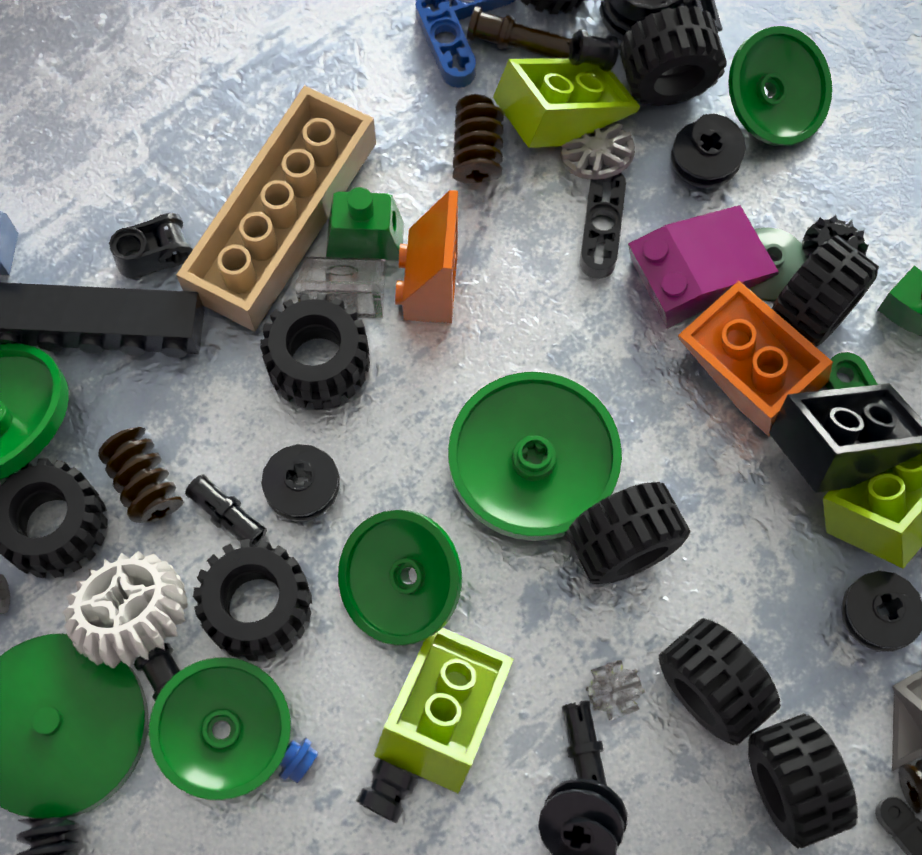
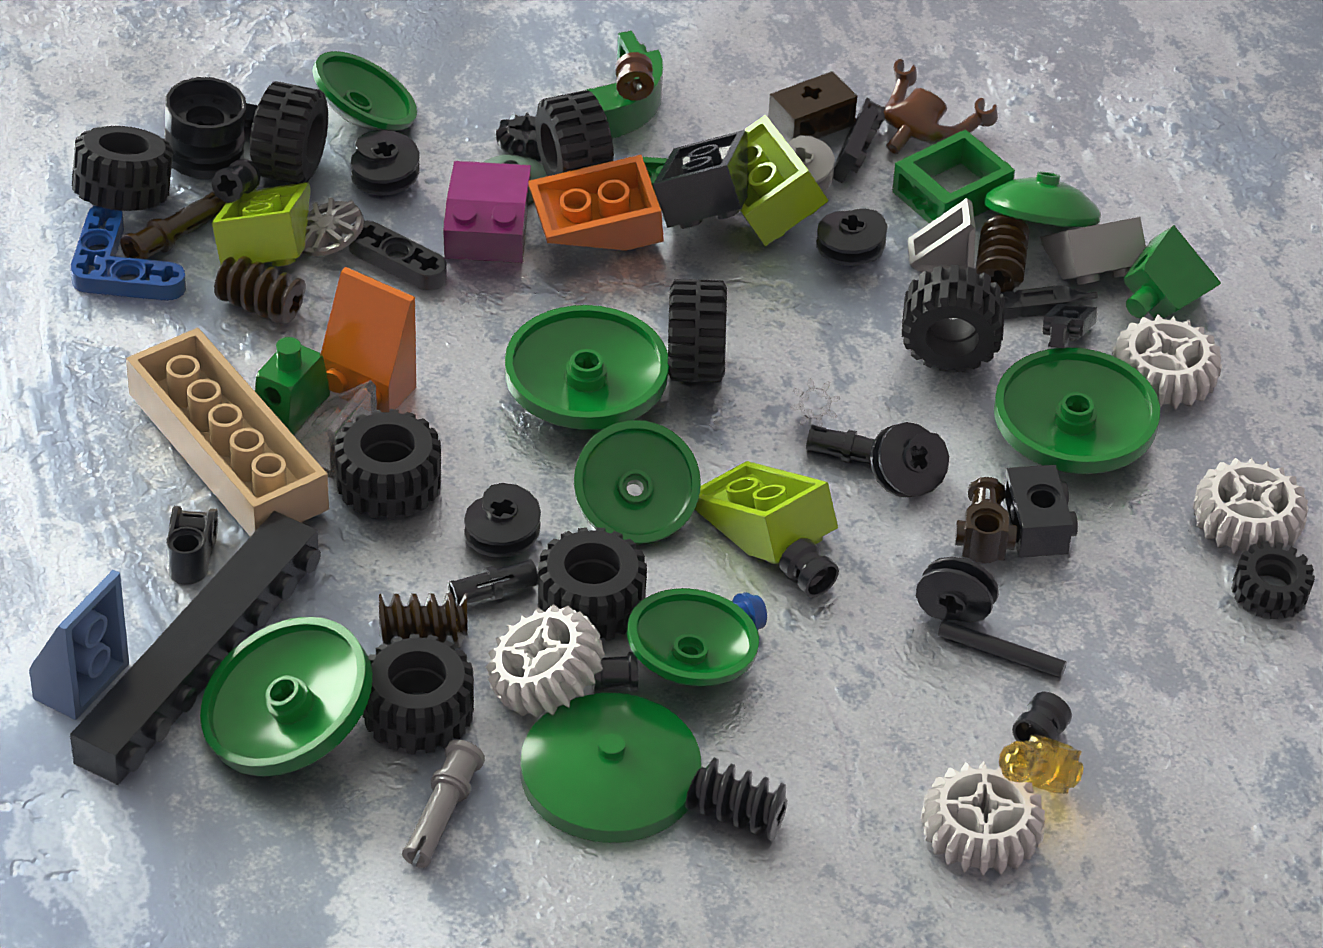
camera: 65 degrees left, 25 degrees down
black tyre [658,618,781,746] -> none

